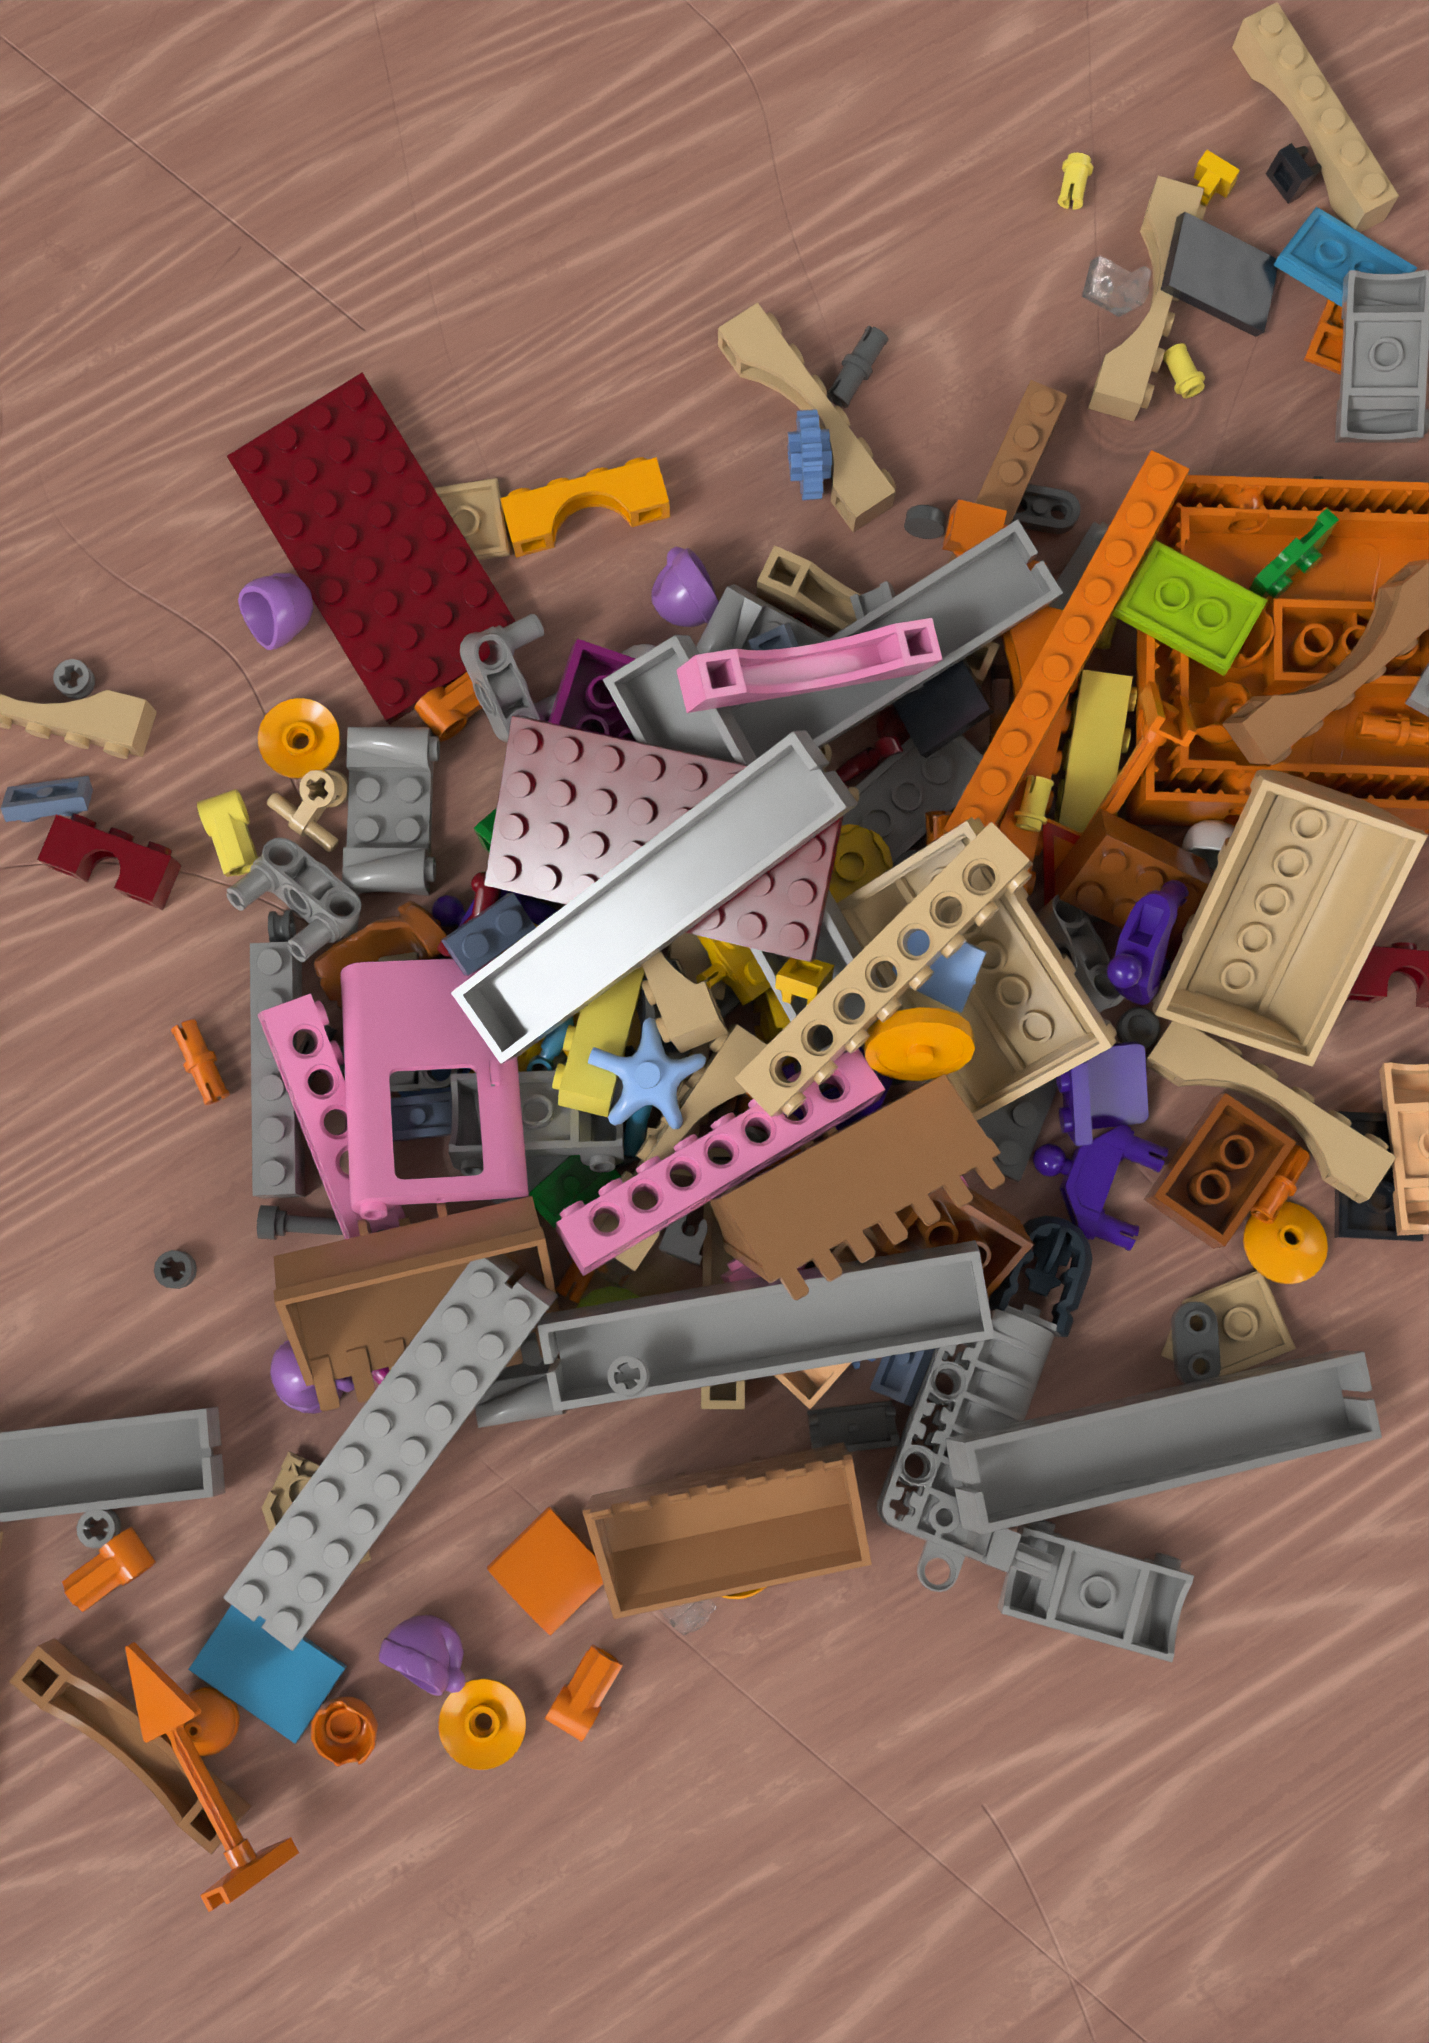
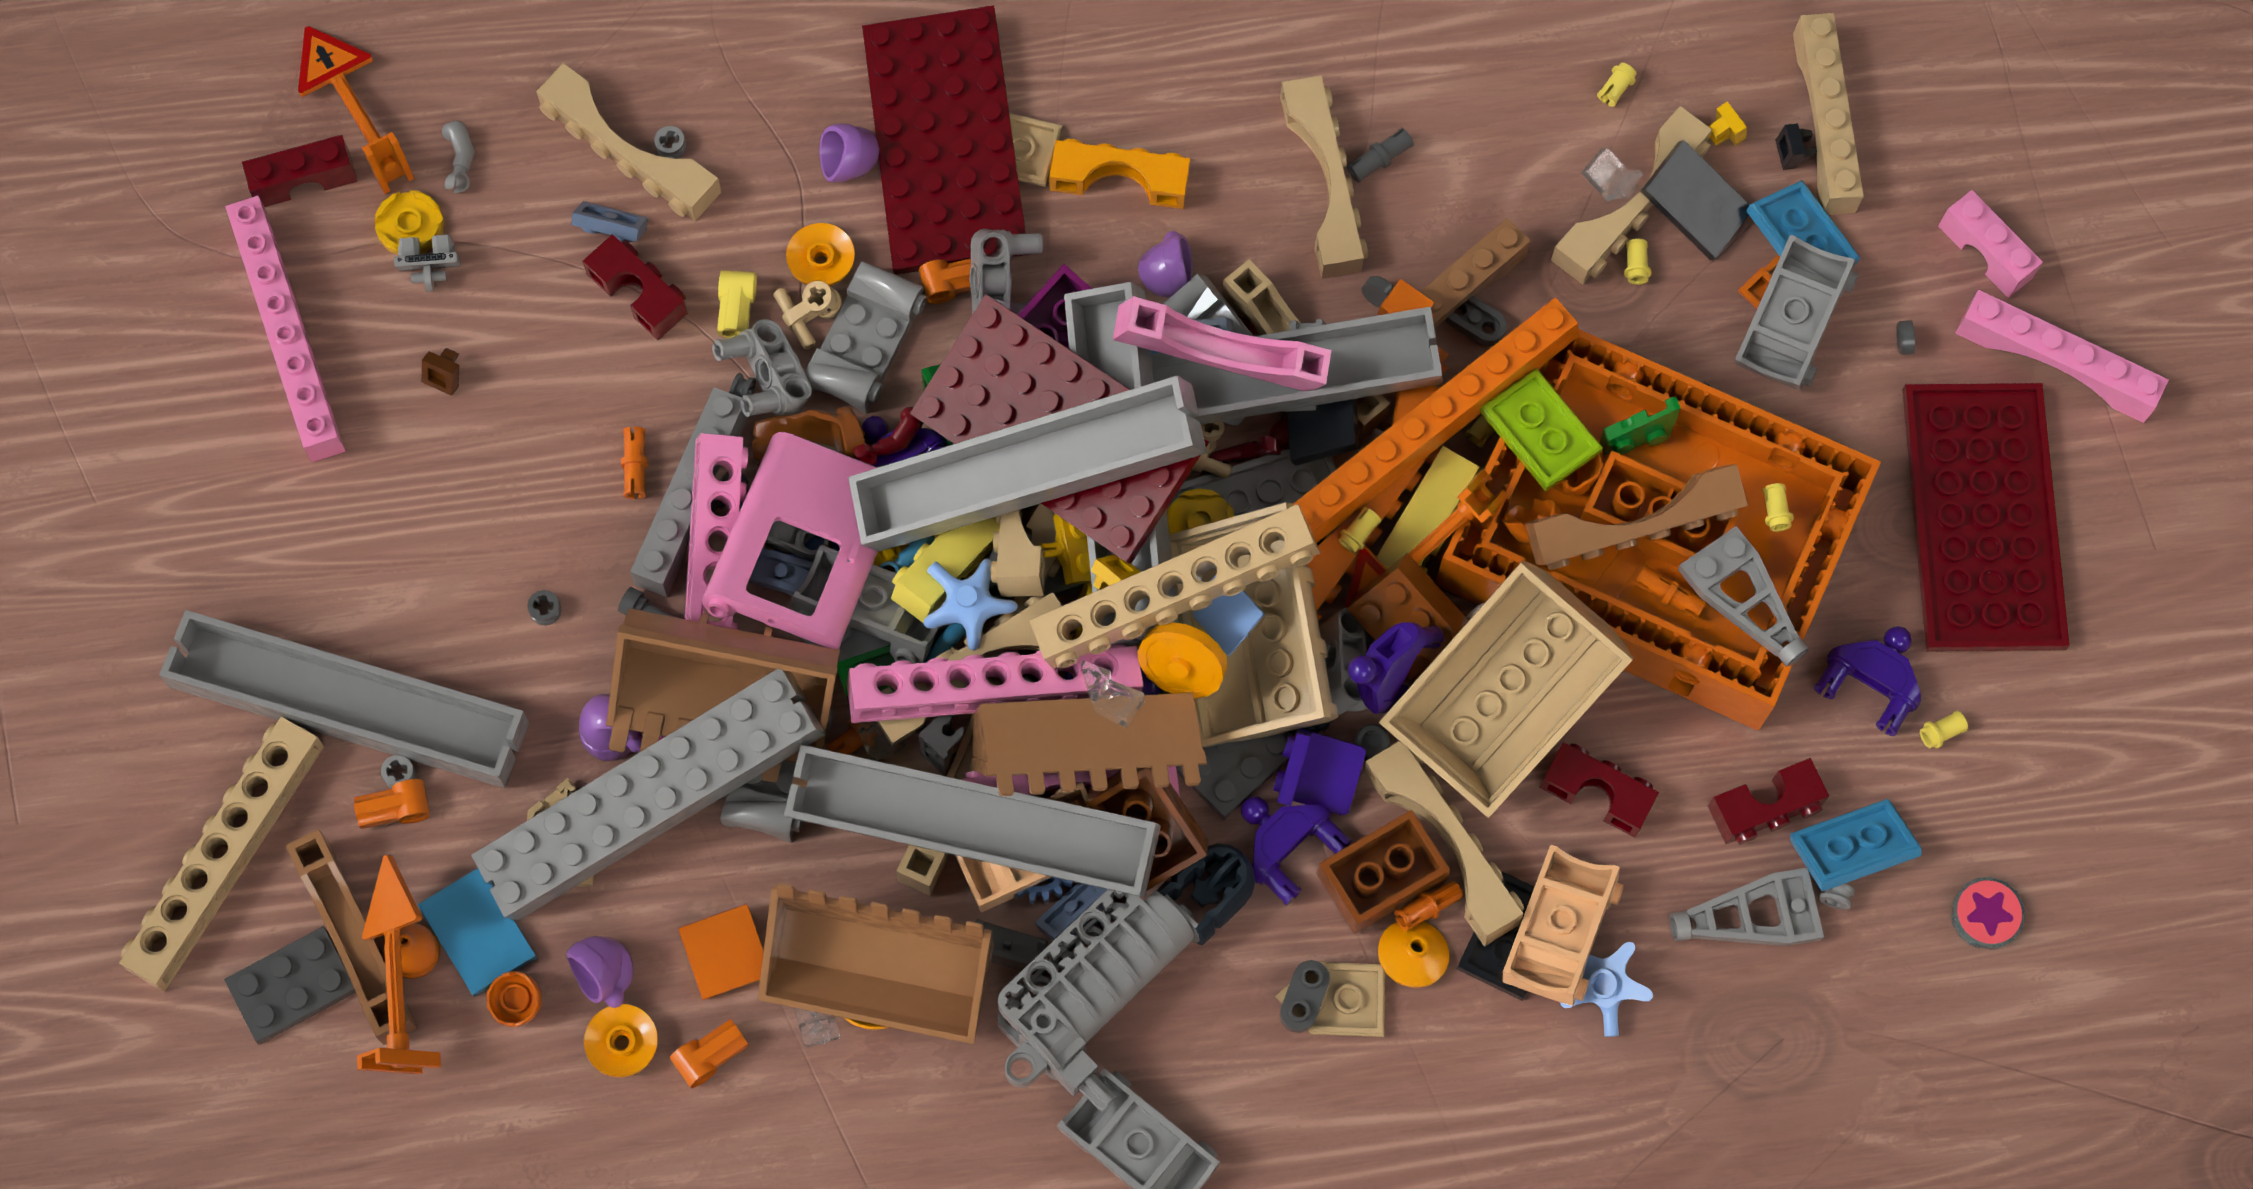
camera: 20 degrees right, 10 degrees down
sand blue plate [441,893,536,976] -> none
light grey bush [607,1355,650,1397] -> none
medium blue gear [787,409,832,500] -> none
light grey piece [945,1350,1382,1534] -> none
none -> dark grey plate [224,926,356,1045]
none -> clear slope [1081,660,1144,728]

